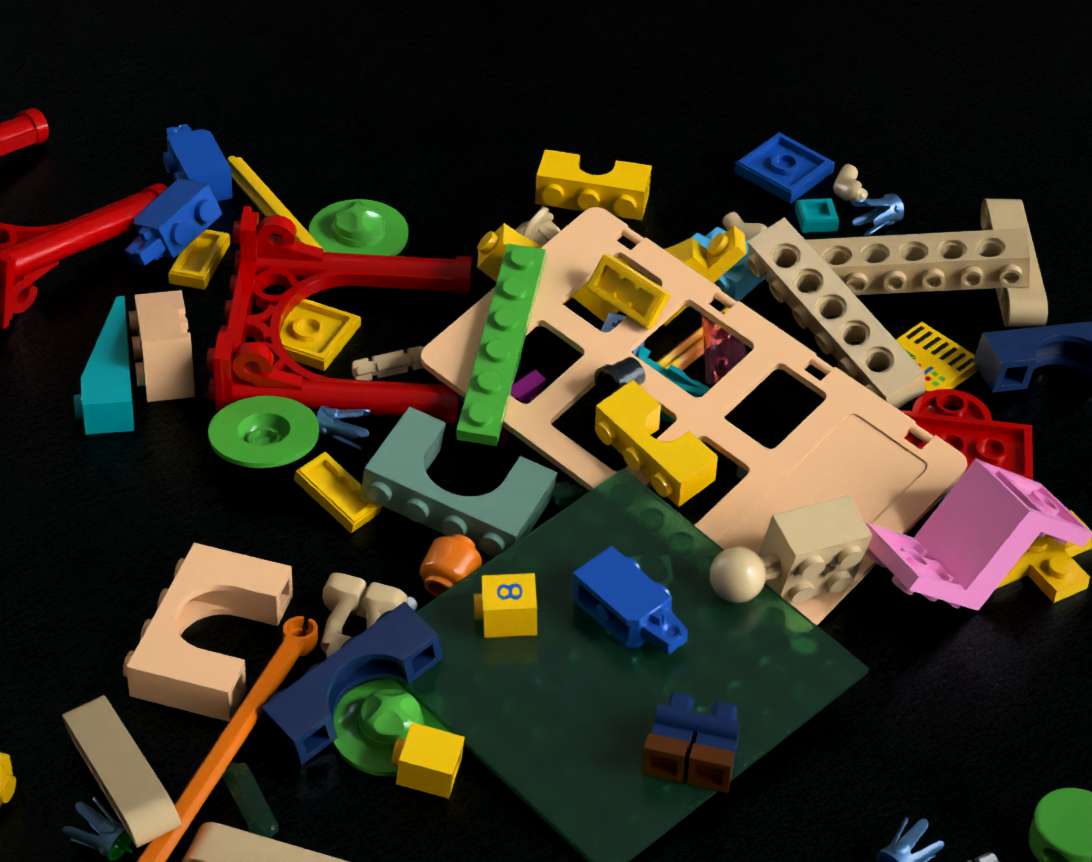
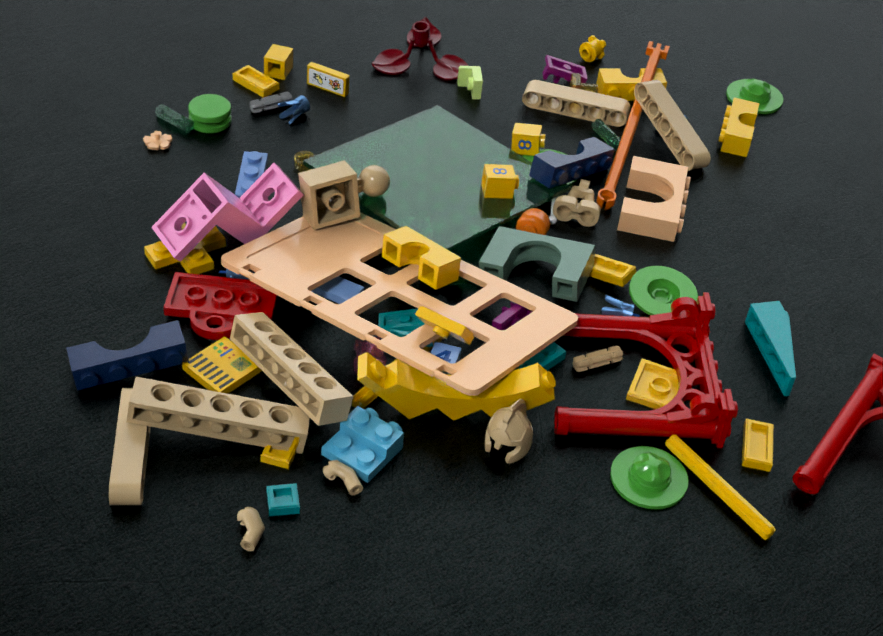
camera: 175 degrees right, 0 degrees up
blue hinge [125,178,222,266] -> none
light nougat wedge [128,290,195,402] -> none
blue hinge [163,124,233,202] -> none
bright green plate [456,243,546,447] -> none
yellow arch [535,149,652,220] -> none
blue hinge [572,546,688,655] -> none
black piece [594,357,645,399] -> none
hips [642,692,740,793] -> none
blue tile [734,132,835,204] -> none
flat silver piece [852,193,904,237] -> none
none -> medium blue plate [235,151,268,198]
none -> clear yellow bush [294,151,315,172]

